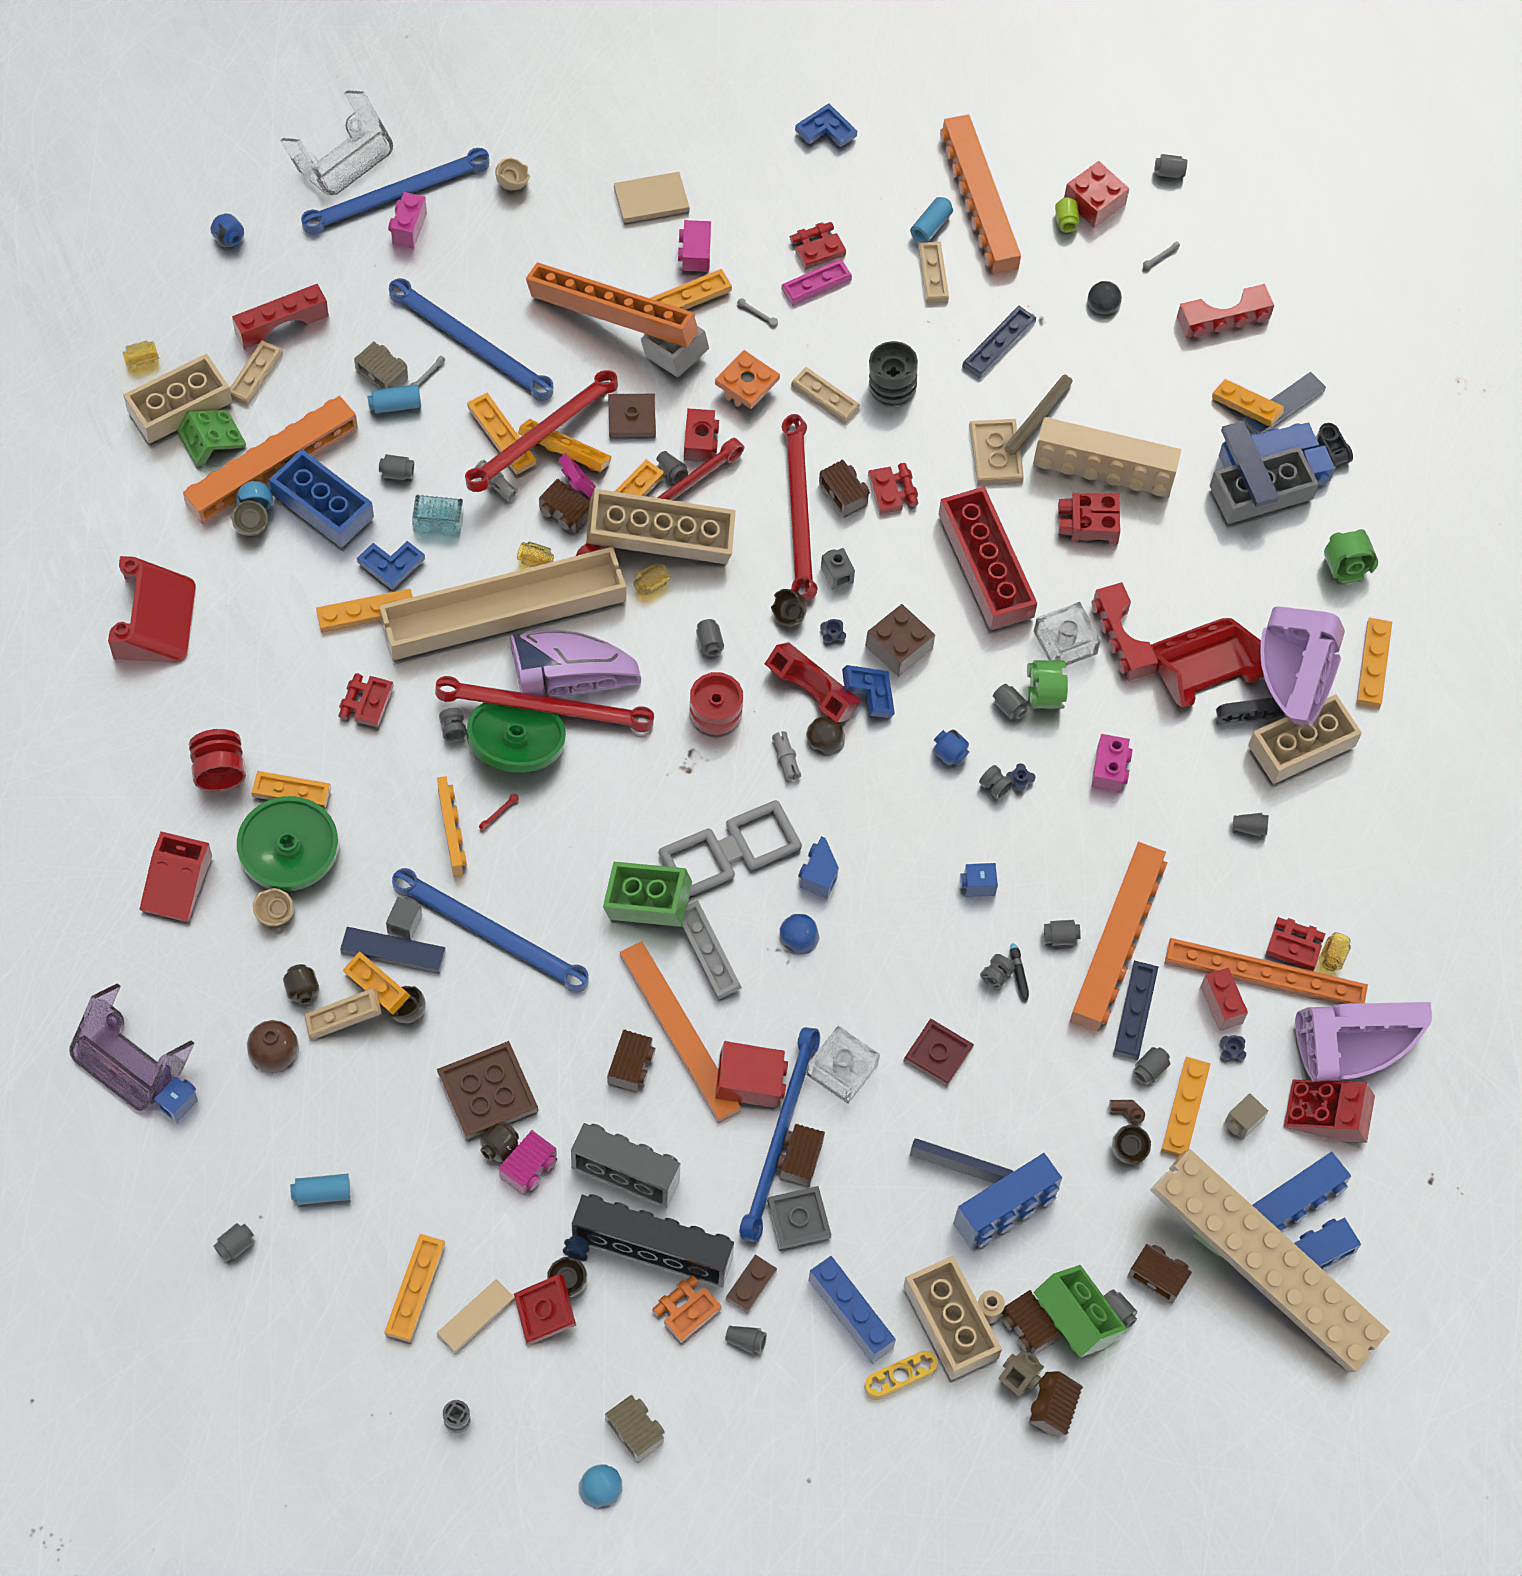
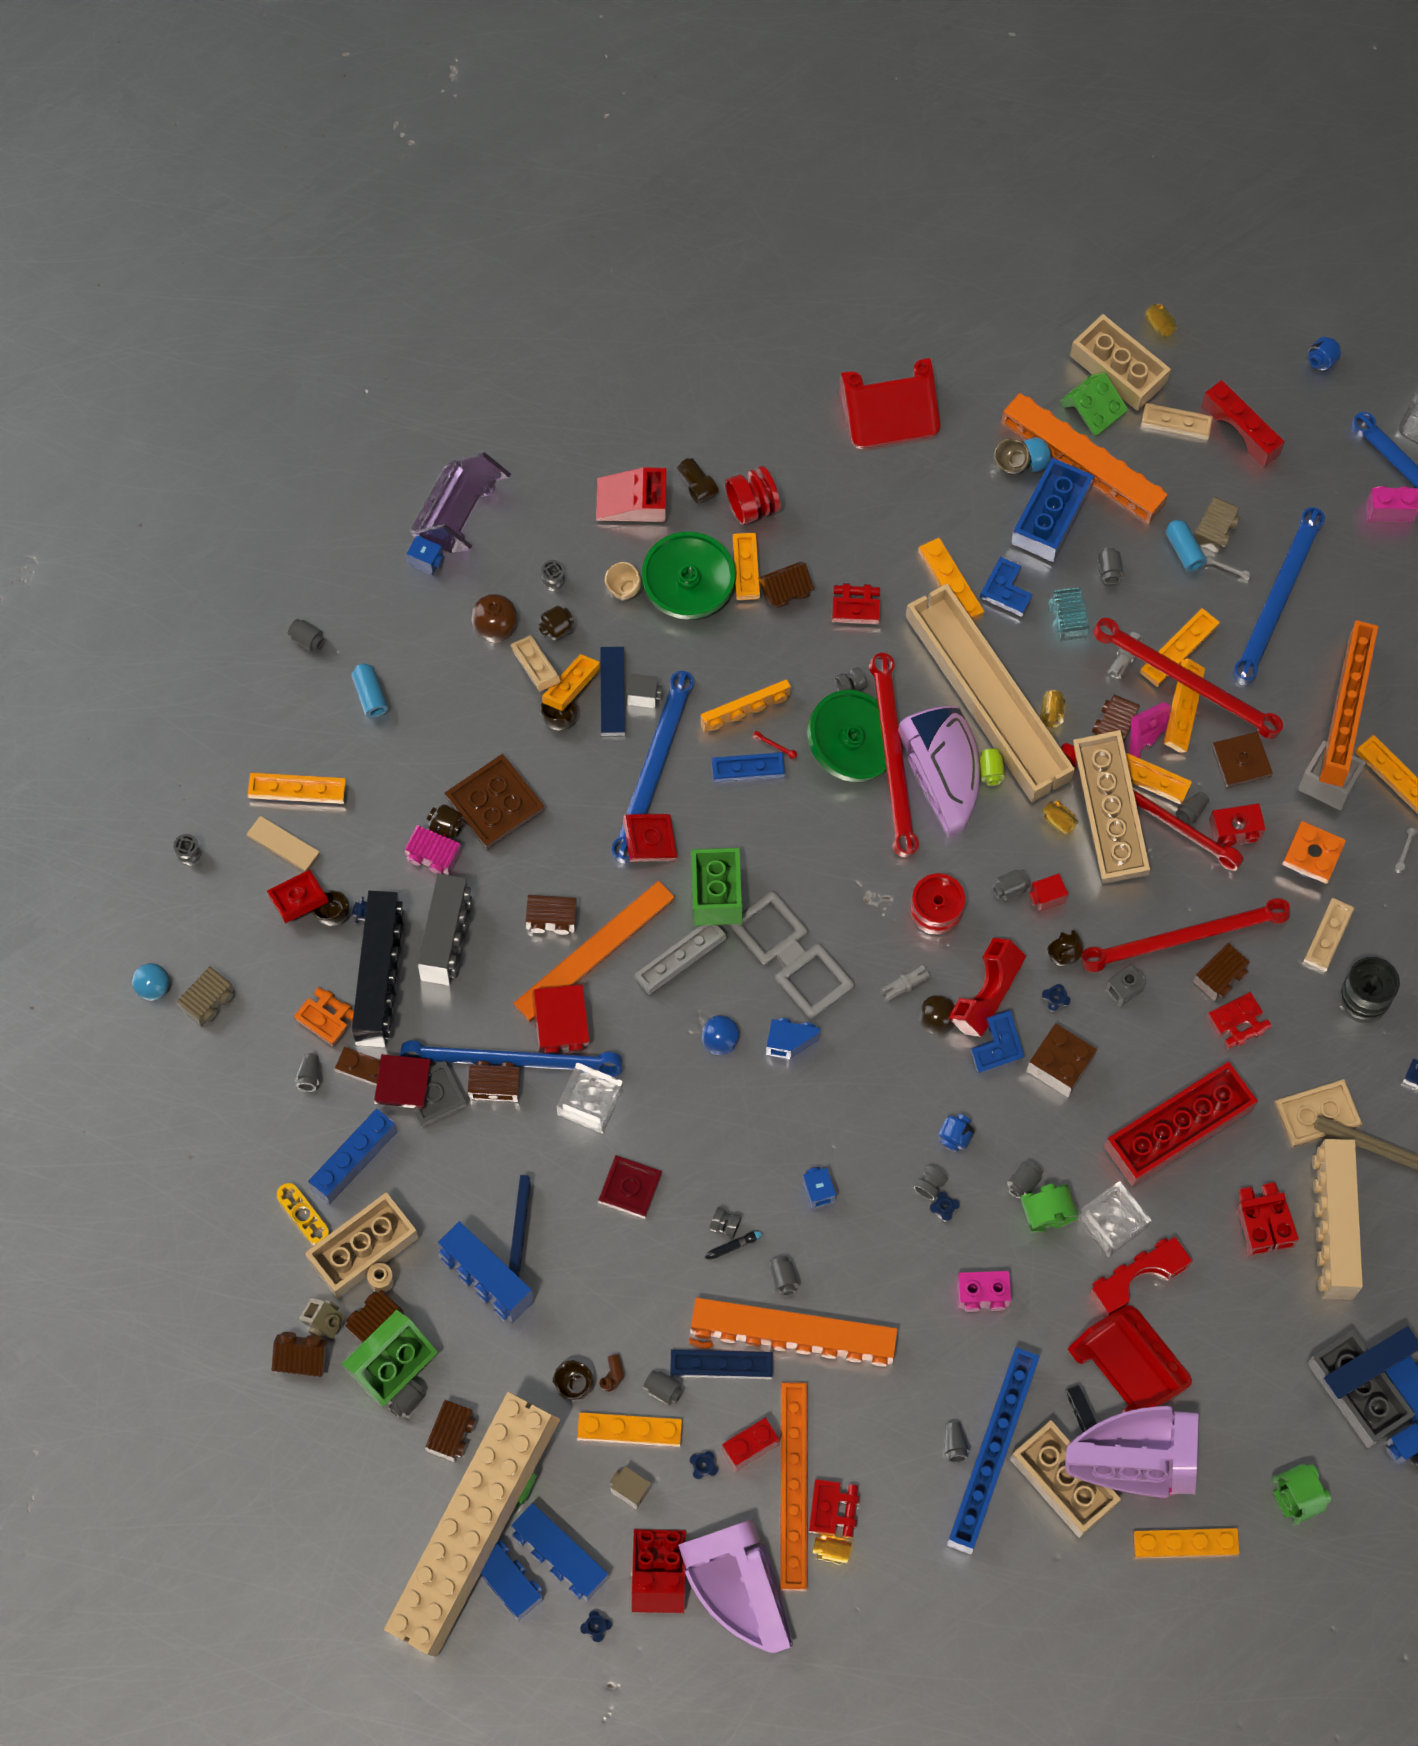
camera: 80 degrees right, 5 degrees up
none -> dark red tile [374,1054,431,1109]
none -> dark grey wheel [541,560,565,591]
none -> dark blue plate [580,1611,612,1643]
none -> red tile [623,814,678,862]
none -> dark brown piece [676,458,719,505]
none -> orange leg [688,1337,714,1349]
none -> blue tile [712,752,785,783]
none -> reddish brown brick [758,561,814,607]
none -> blue brick [946,1347,1040,1555]
none -> lime brick [979,749,1005,786]
none -> red brick [1028,873,1069,912]

